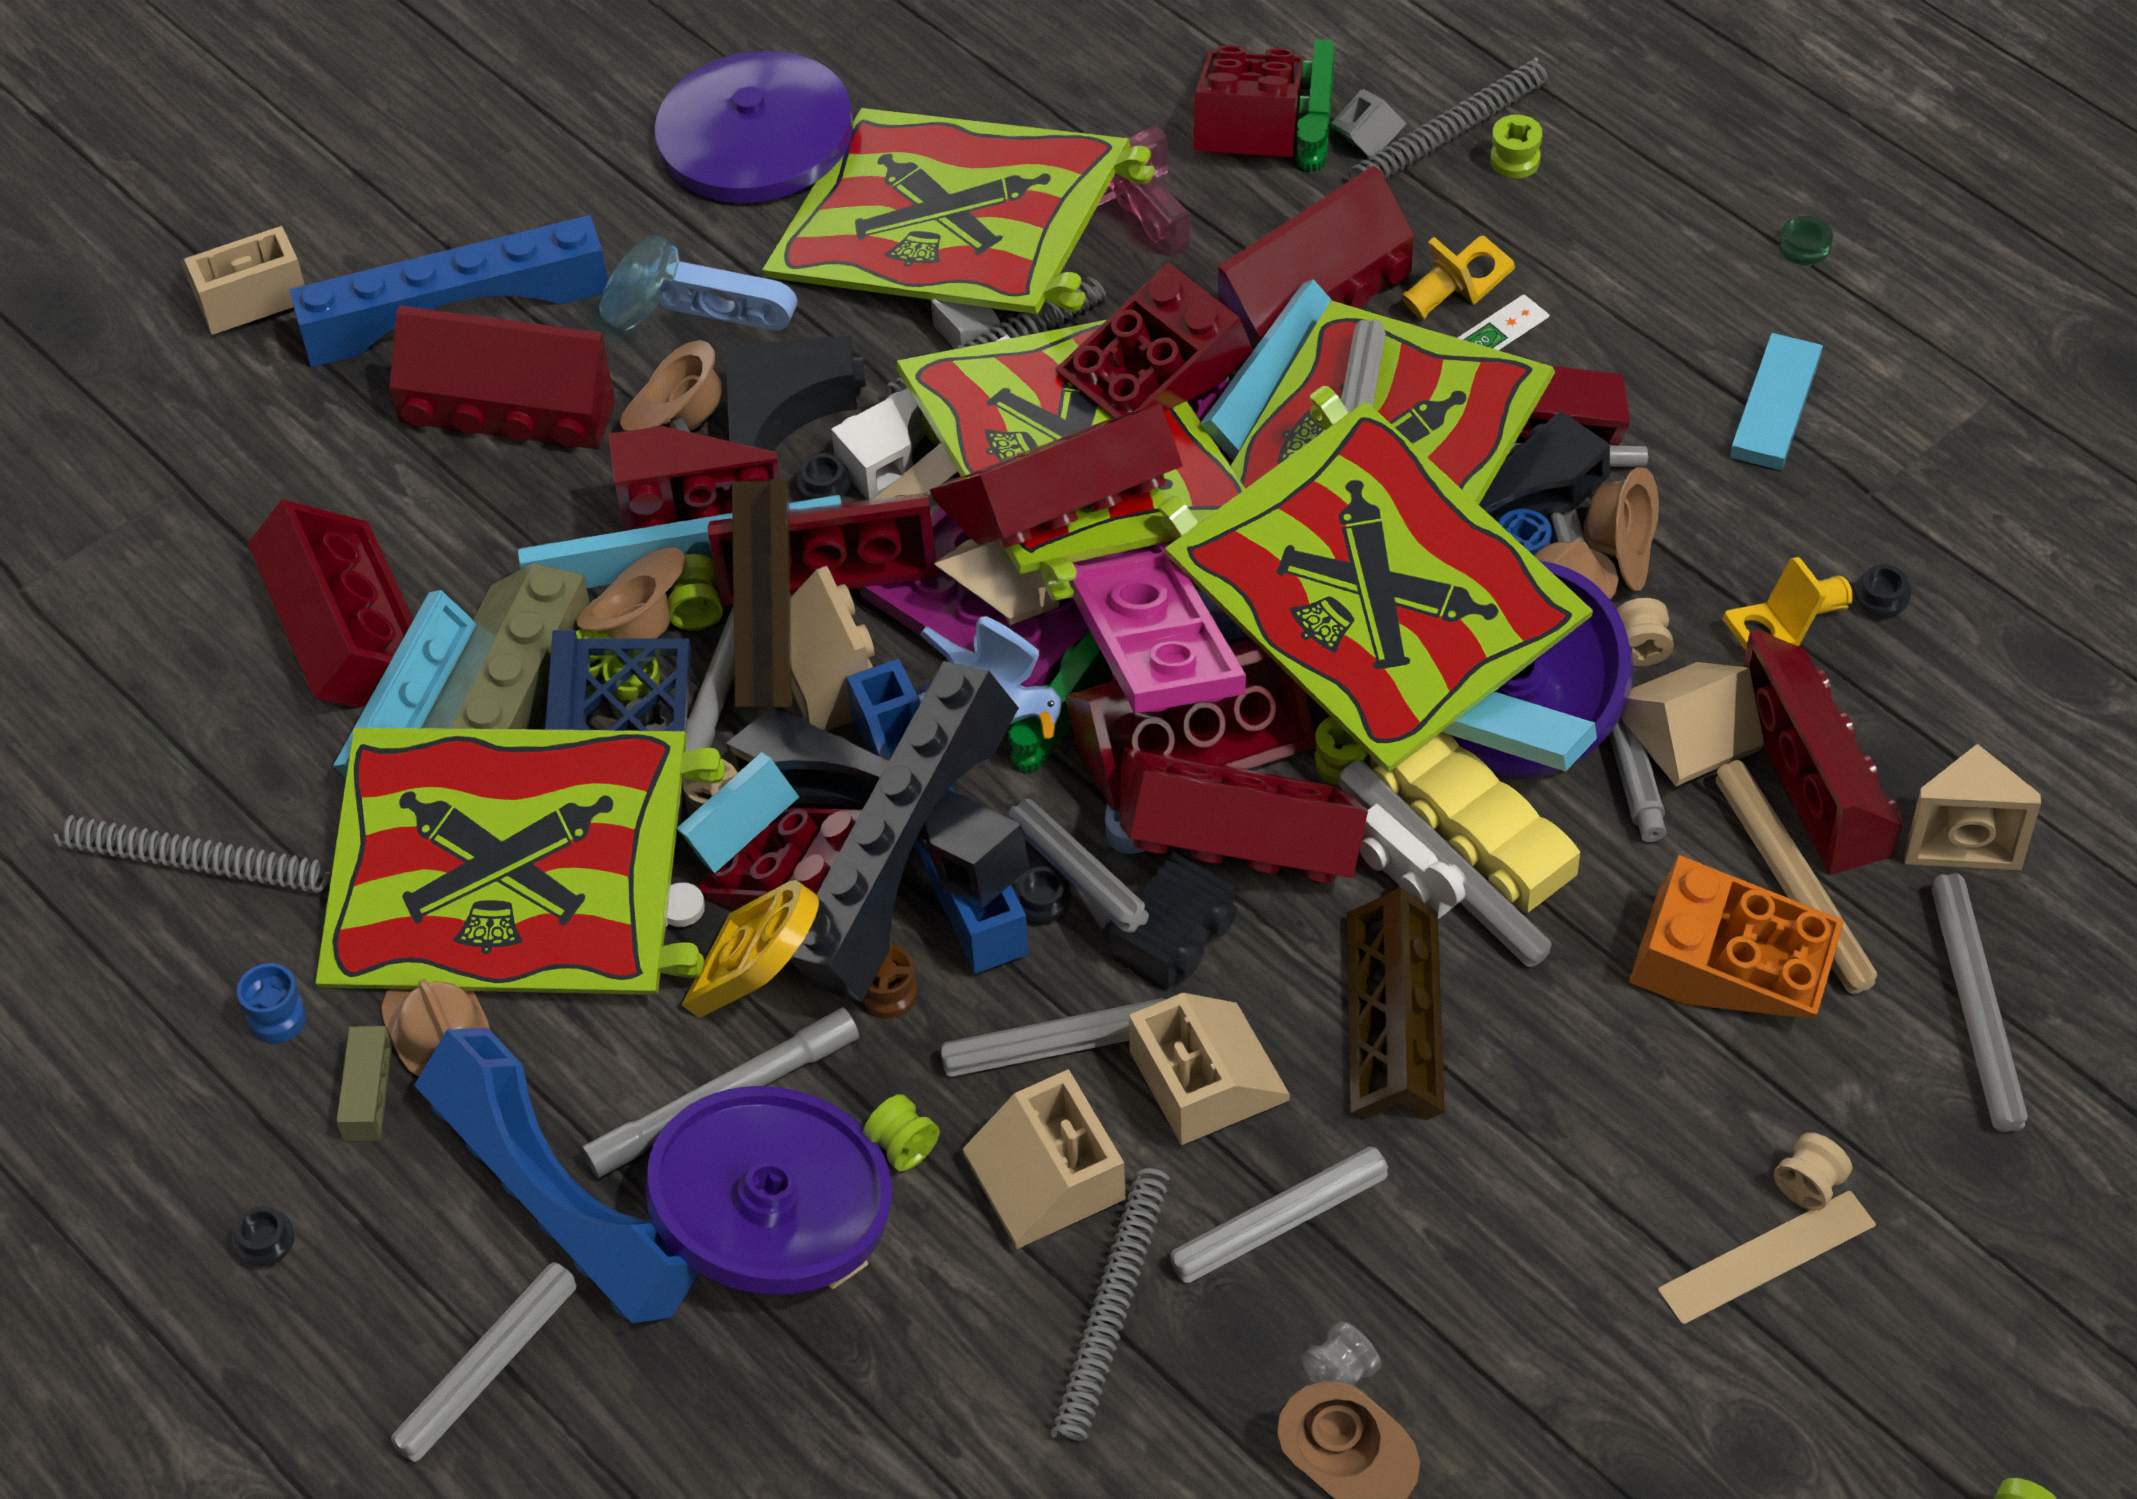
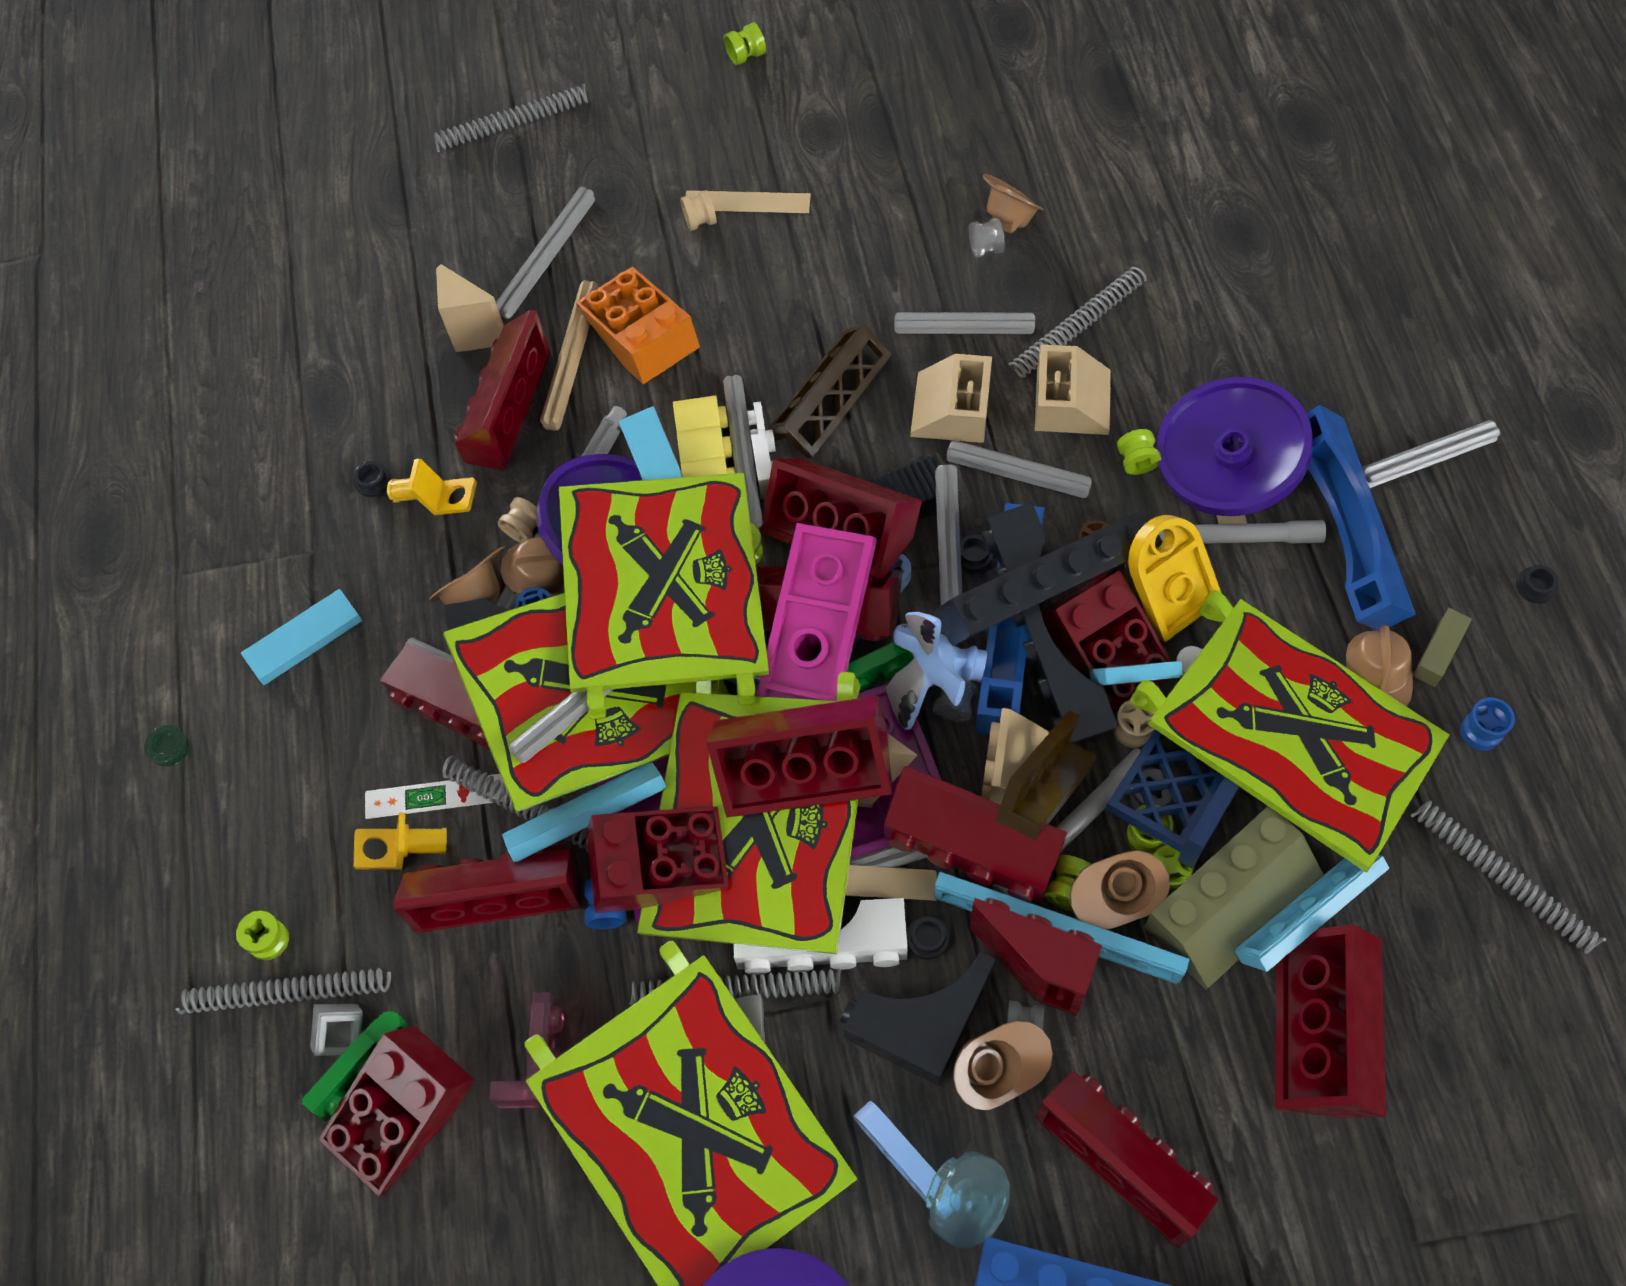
camera: 145 degrees left, 10 degrees up
tan slope [1620,662,1764,786] -> none

